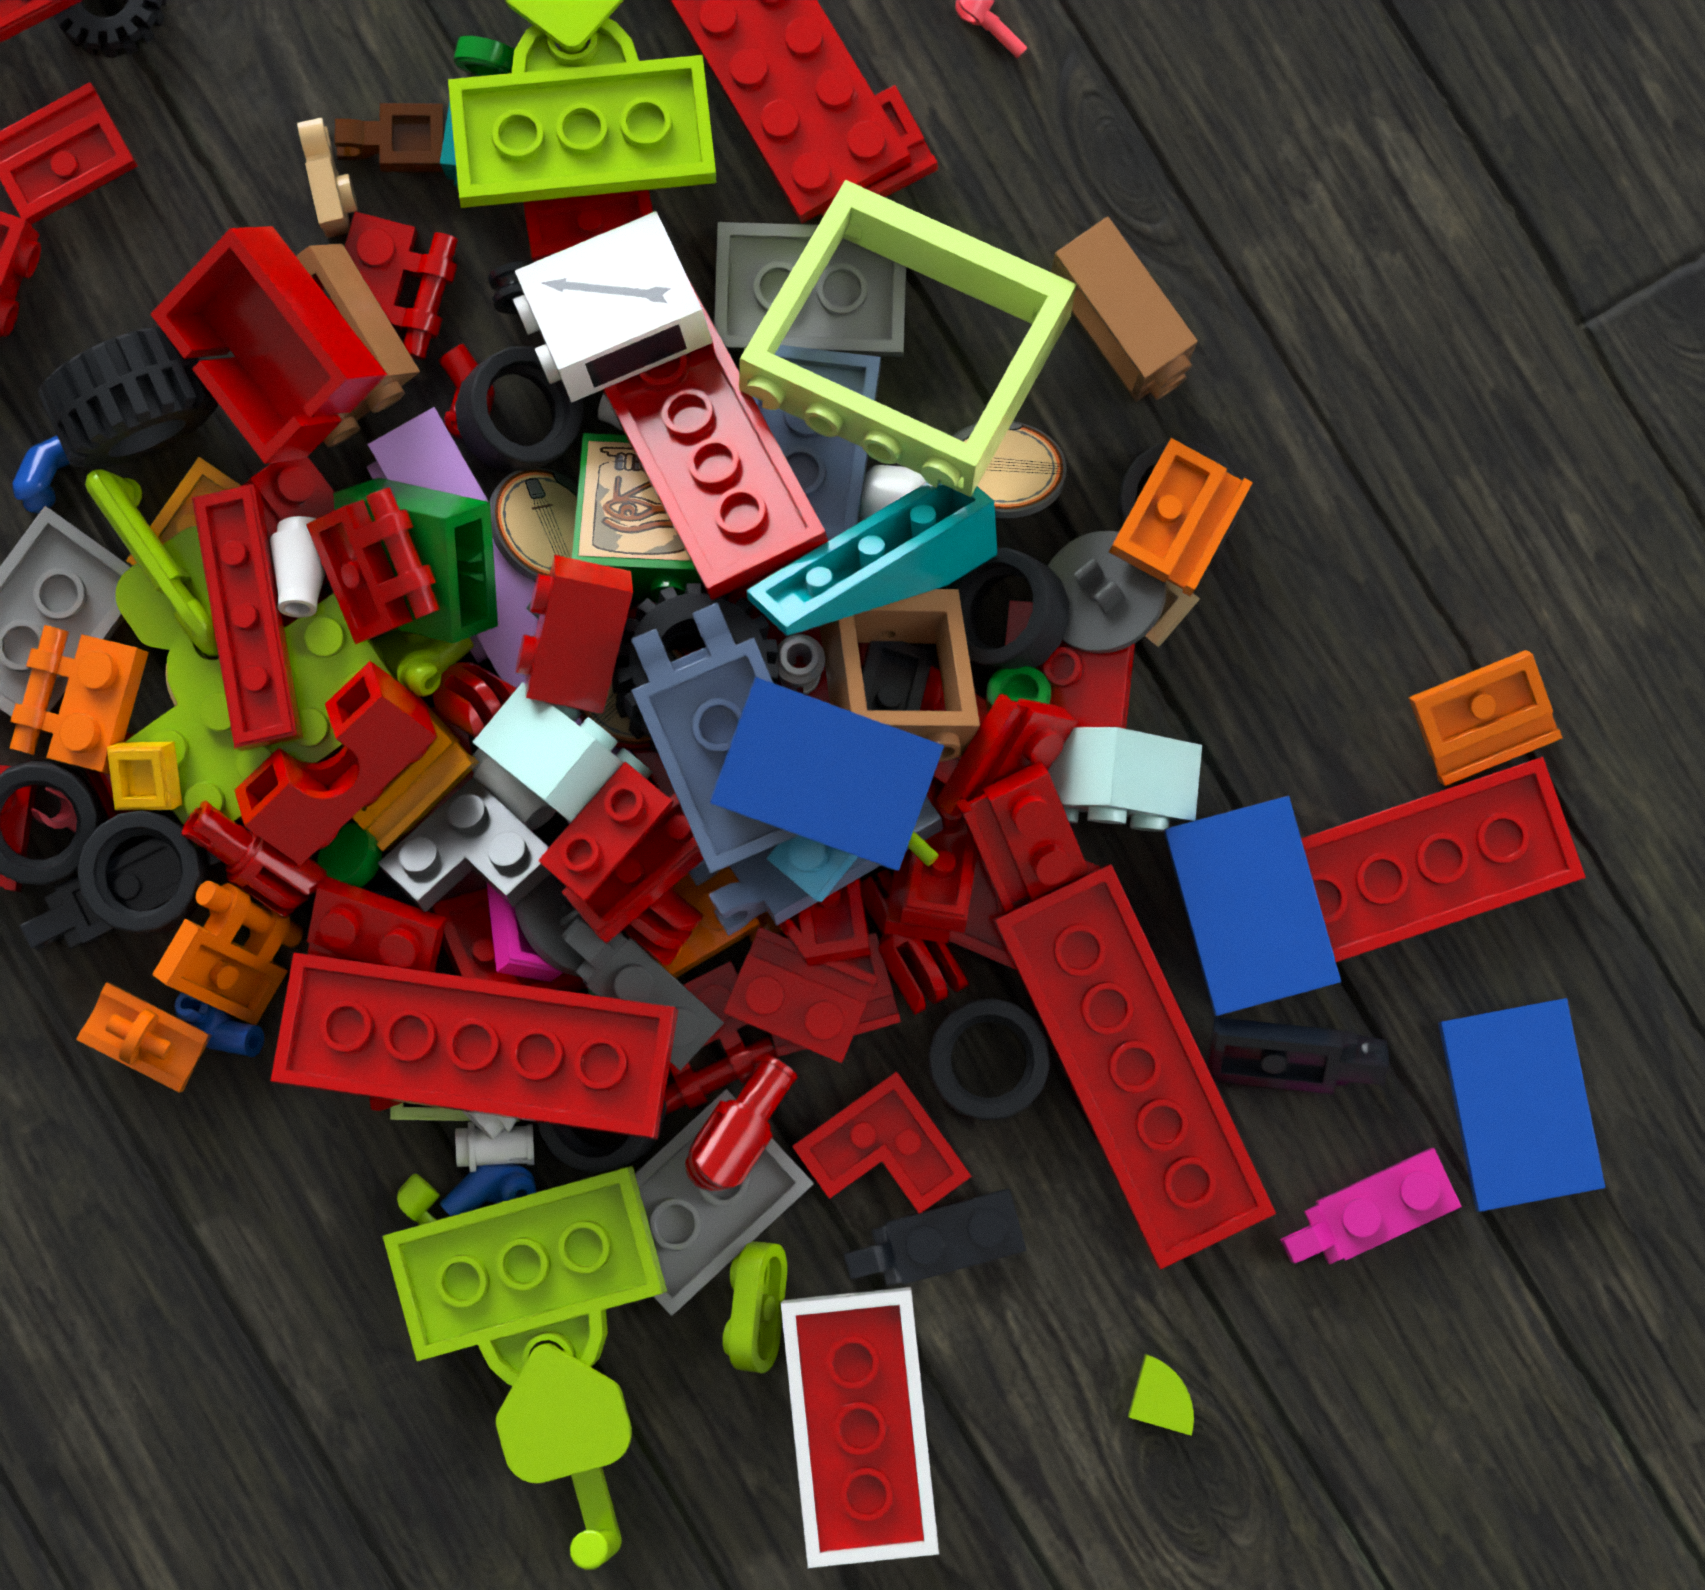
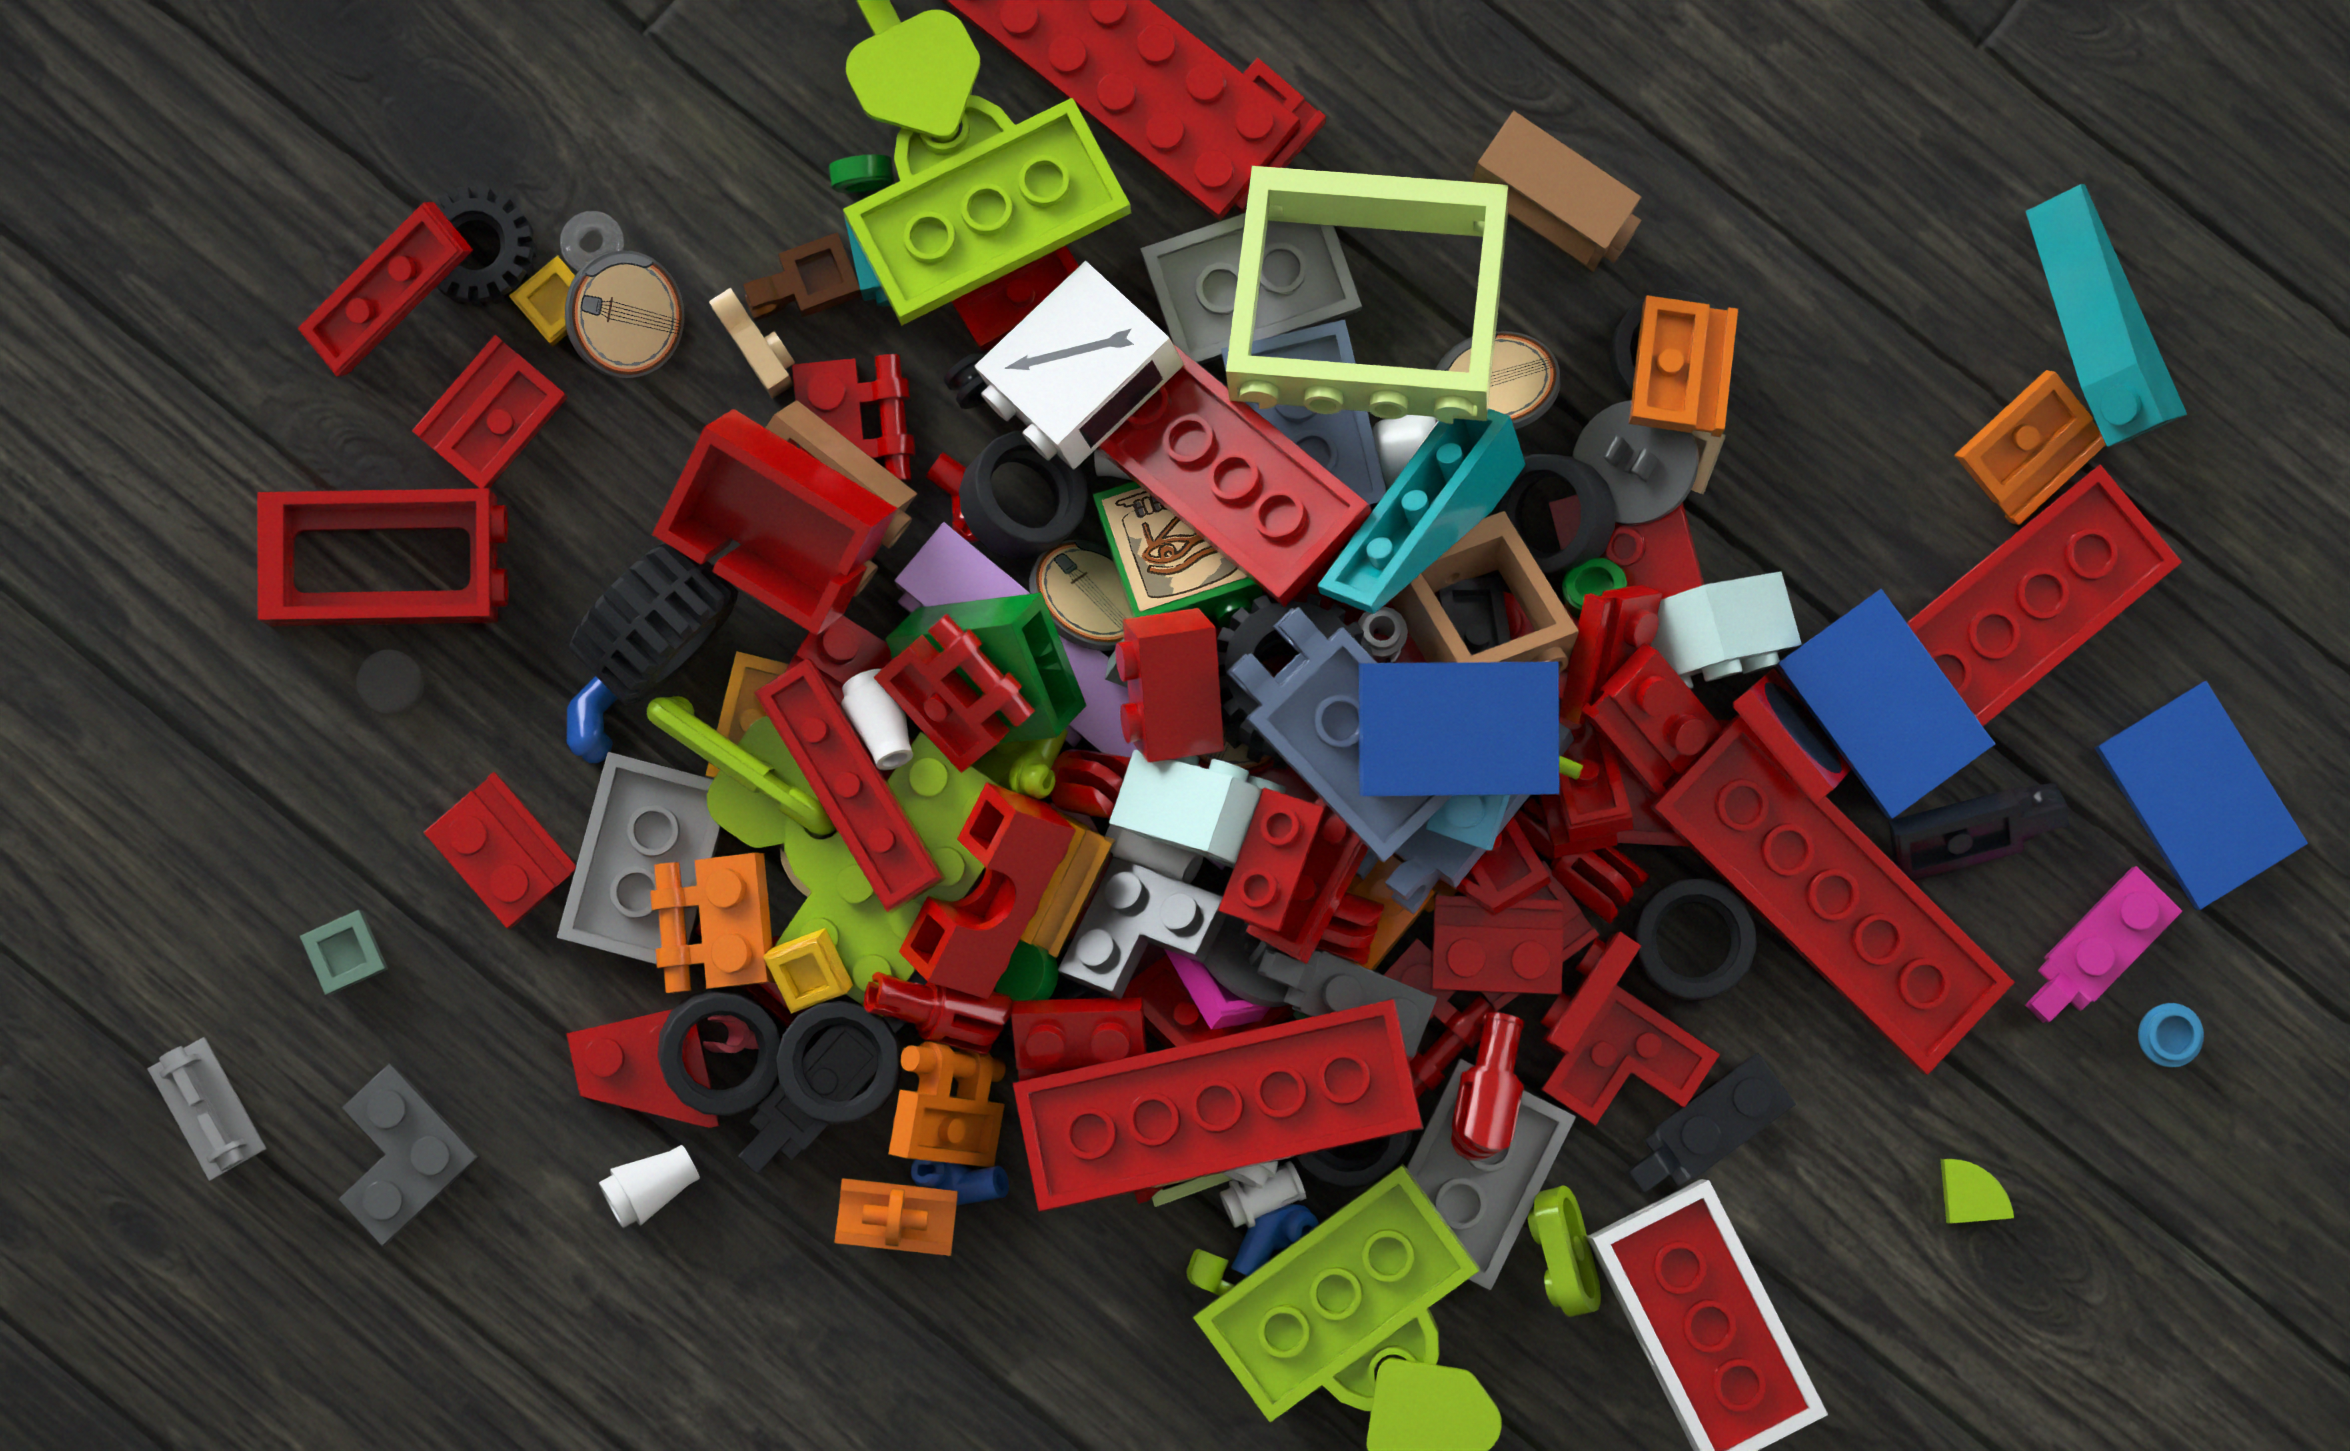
camera: 30 degrees left, 0 degrees up
none -> yellow tile [509,255,575,347]
none -> clear plate [560,211,624,272]
none -> piece [565,250,684,378]
none -> red plate [1540,932,1641,1055]
none -> red tile [1733,668,1852,803]
none -> teal slope [2026,184,2188,447]
none -> dark azure plate [2138,1003,2204,1067]

